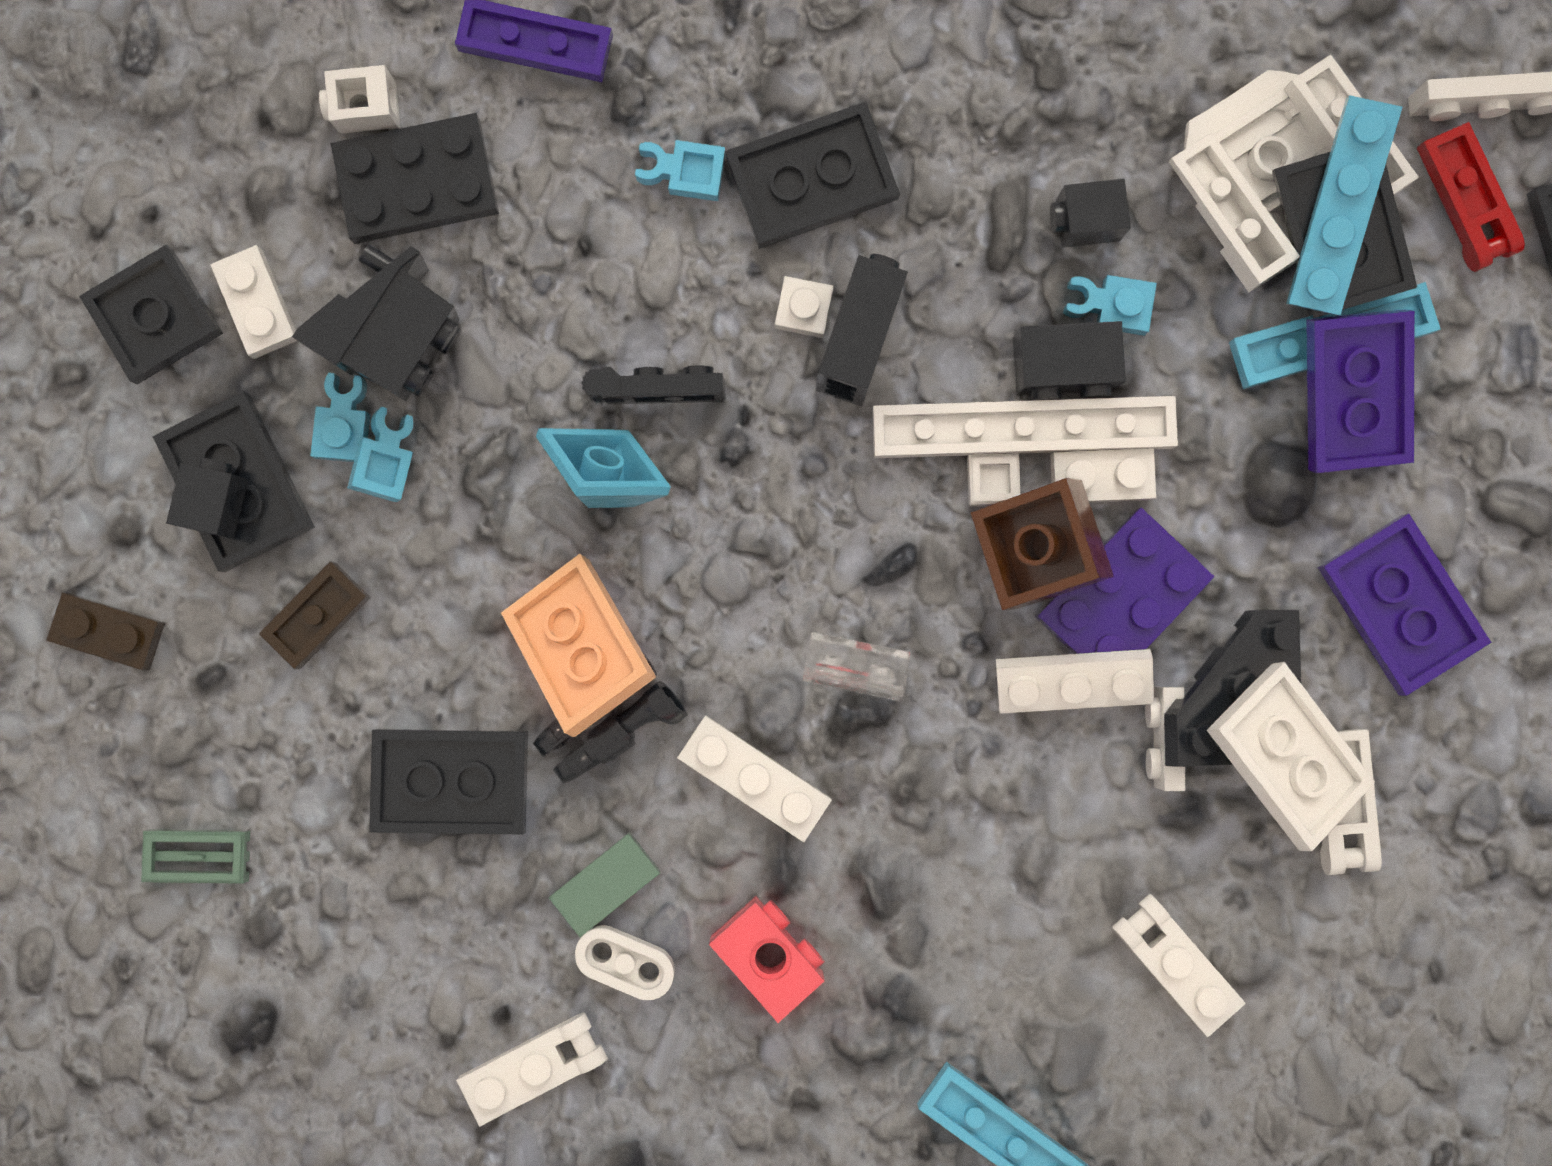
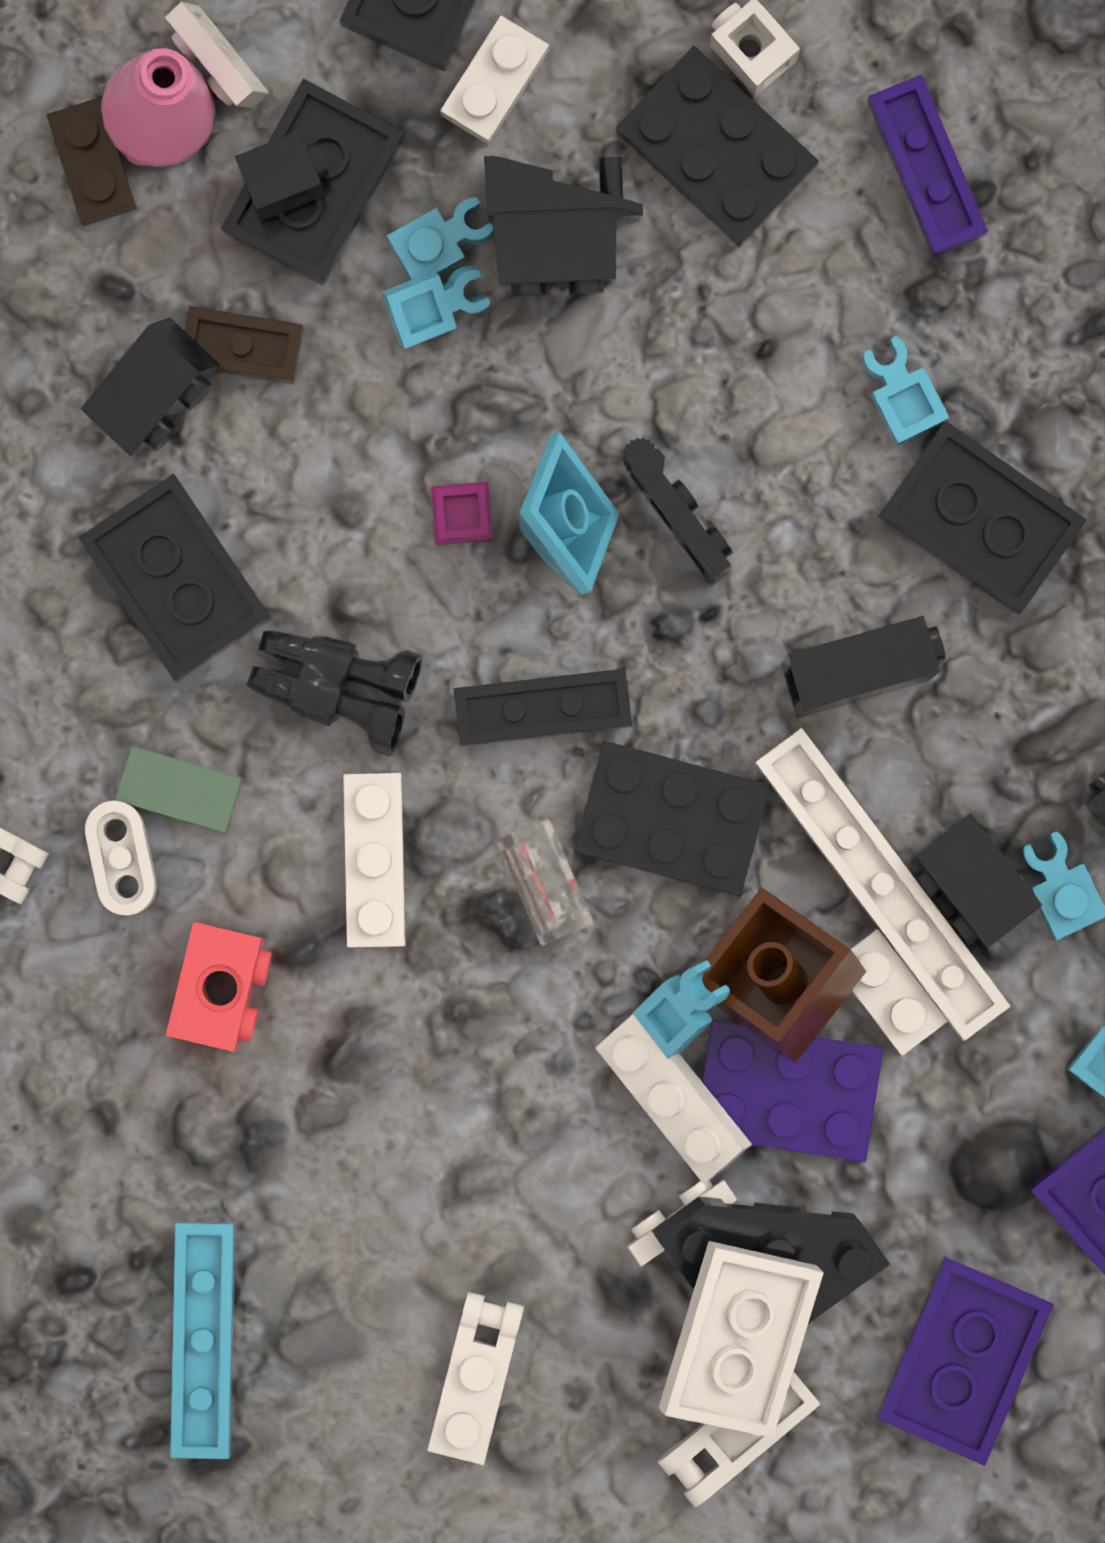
camera: 55 degrees right, 0 degrees up
light nougat plate [501,554,656,737] -> none
white plate [775,276,833,338] -> none
white tile [967,453,1021,506] -> none
none -> black brick [81,317,220,456]
none -> bright pink cone [101,48,216,167]
none -> white plate [165,2,270,108]
none -> magenta tile [431,482,493,546]
none -> black plate [453,668,632,747]
none -> black plate [574,740,770,897]
none -> medium azure plate [633,961,730,1059]

